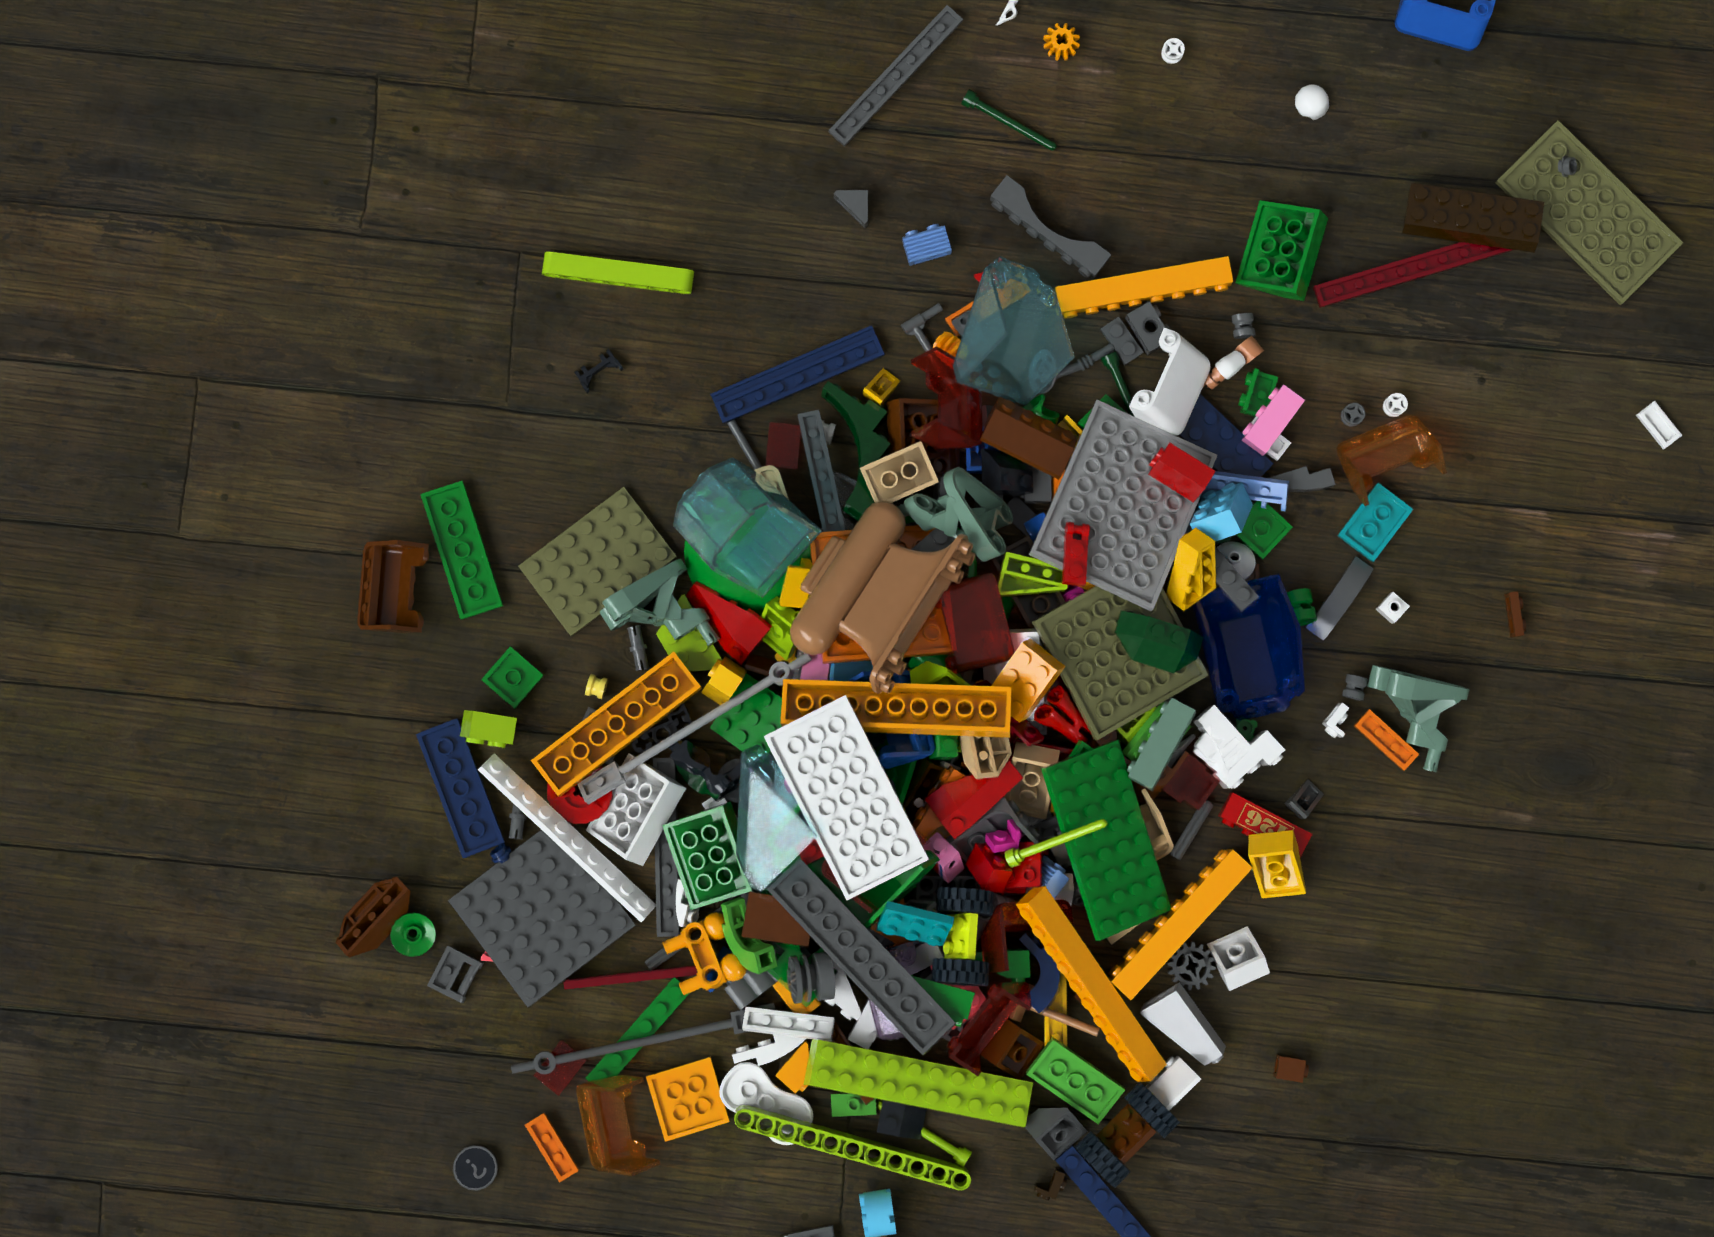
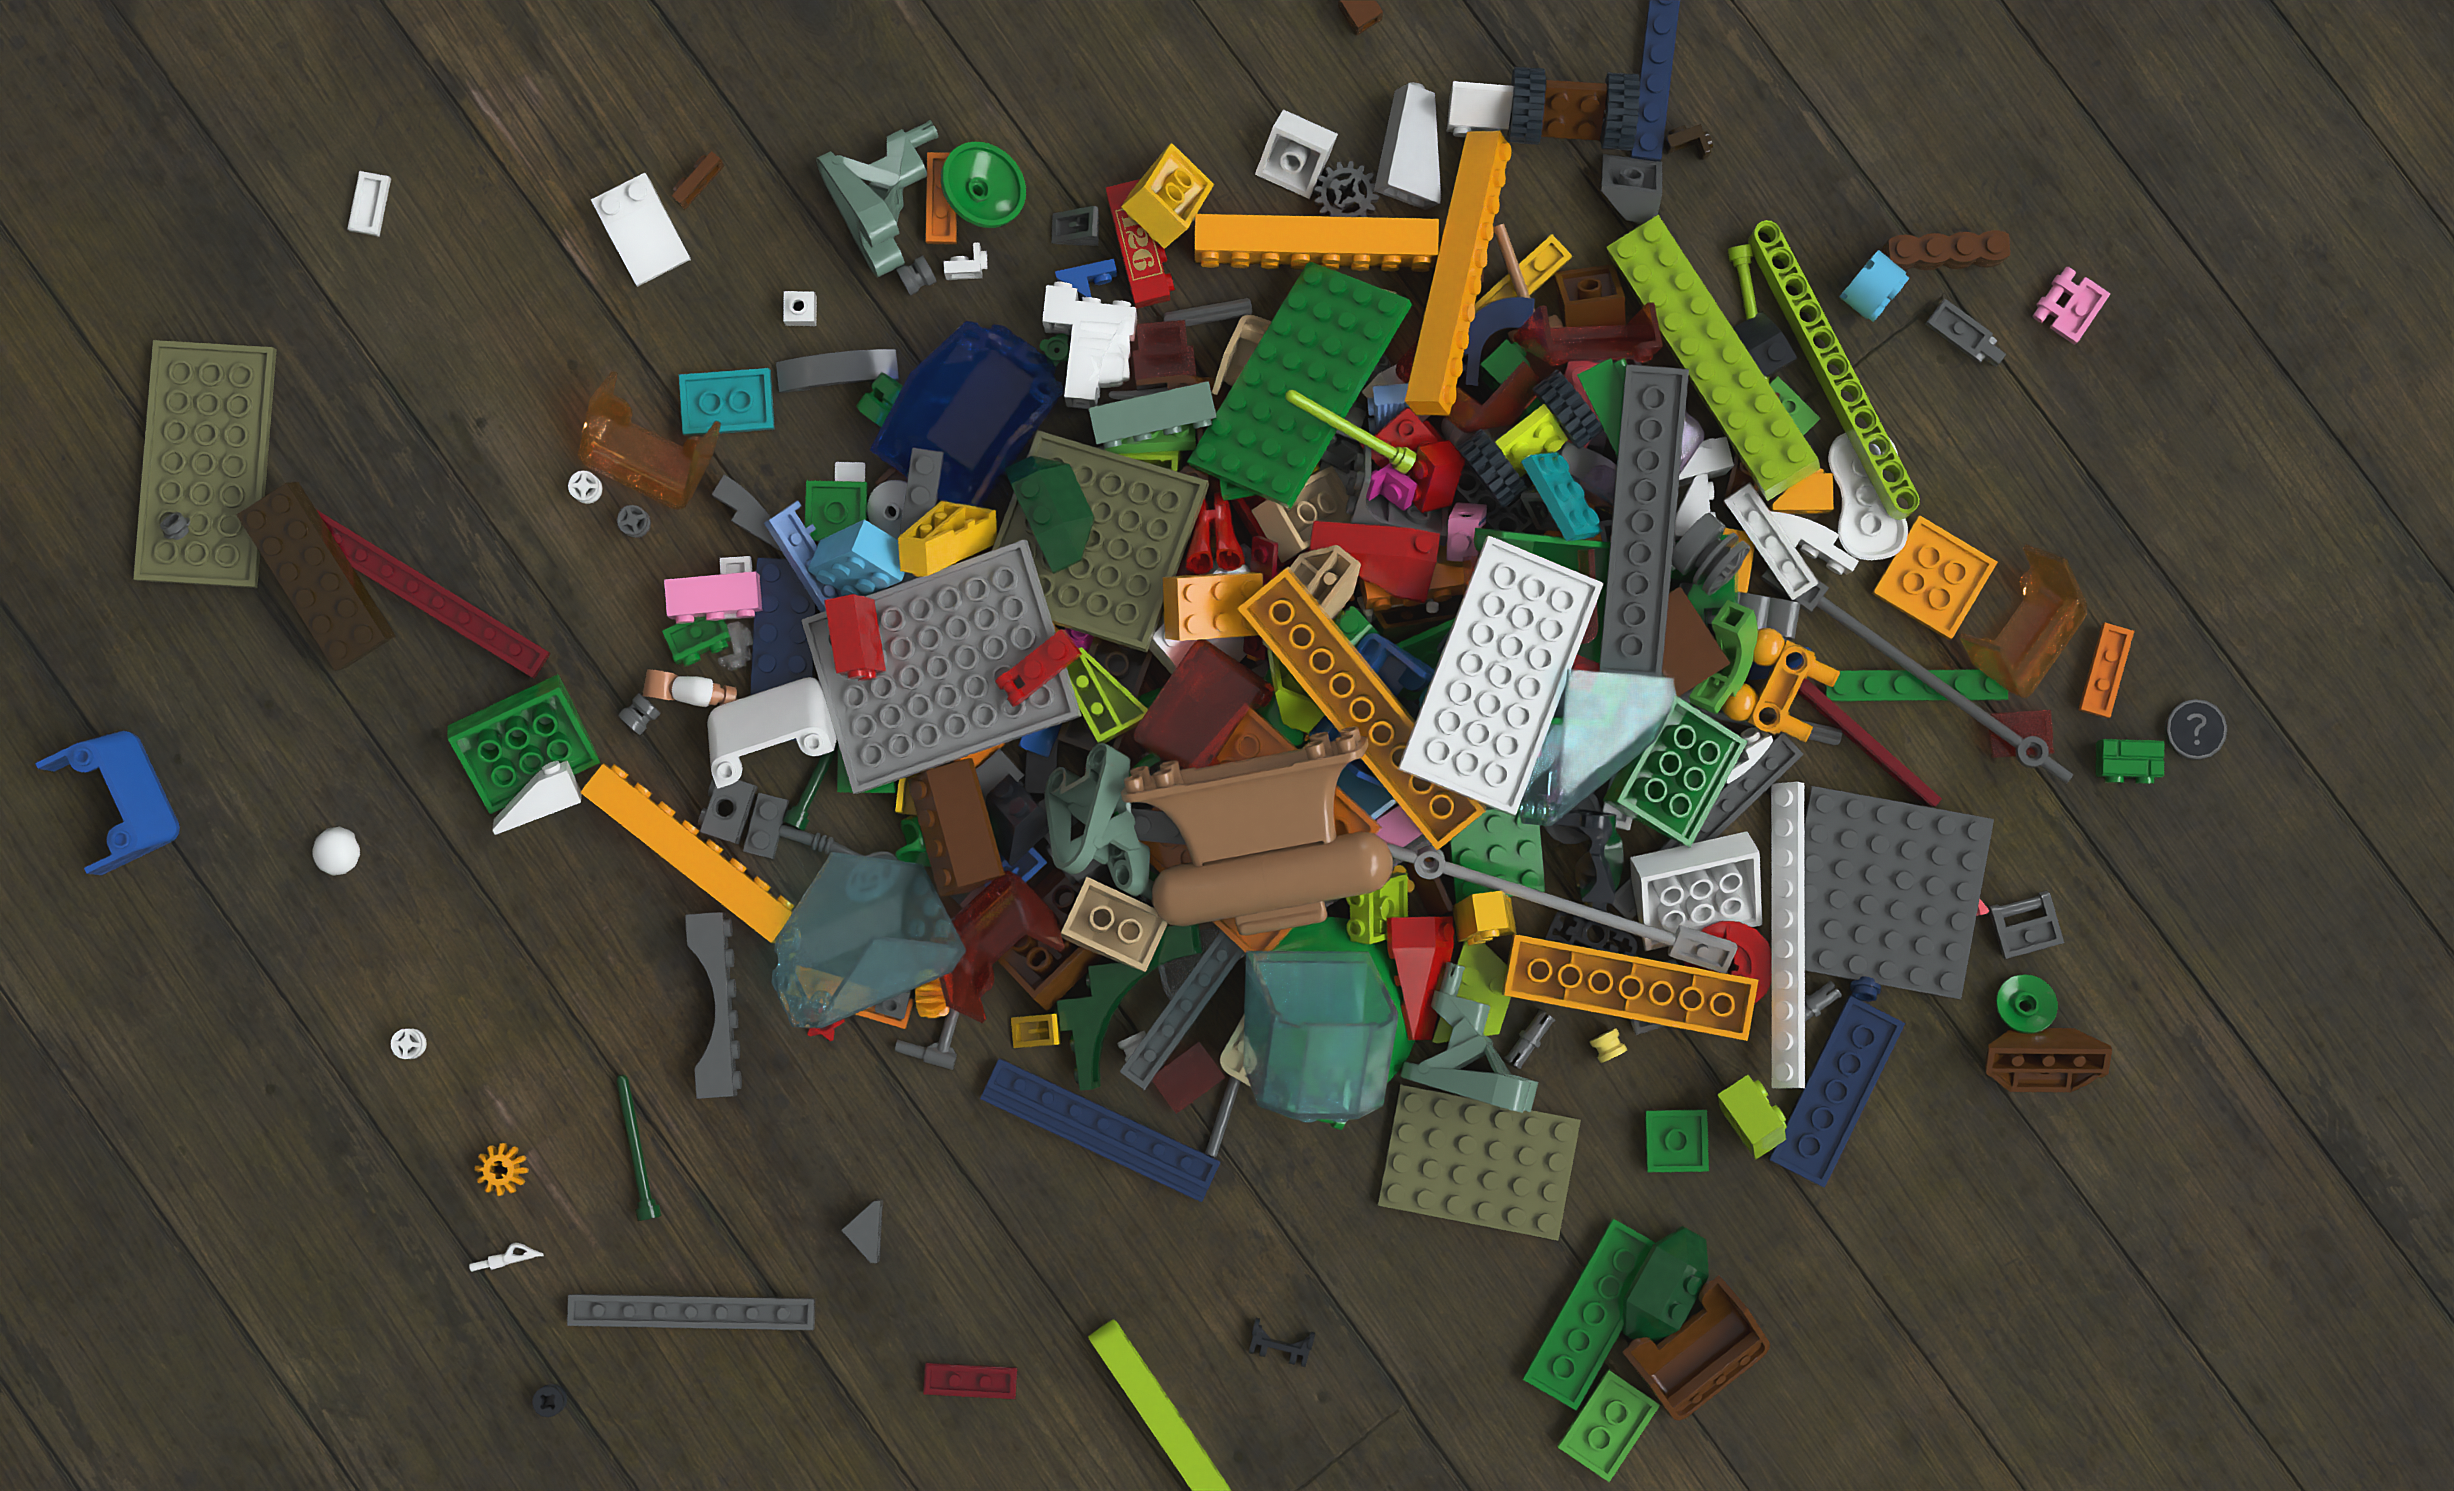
camera: 135 degrees left, 0 degrees up
yellow panel [779,558,813,608] -> none
medium blue brick [902,224,952,266] -> none
bright green plate [1026,1037,1125,1124] -> none
none -> white slope [493,760,581,835]
none -> white slope [591,173,691,287]
none -> clear bracket [718,621,753,670]
none -> white sticker [835,462,865,482]
none -> dark red tile [923,1362,1018,1399]
none -> green dish [941,142,1026,228]
none -> blue slope [1055,259,1117,300]
none -> bright green plate [1557,1369,1660,1482]
none -> dark green wedge [1623,1226,1709,1343]
none -> green brick [2096,739,2164,784]

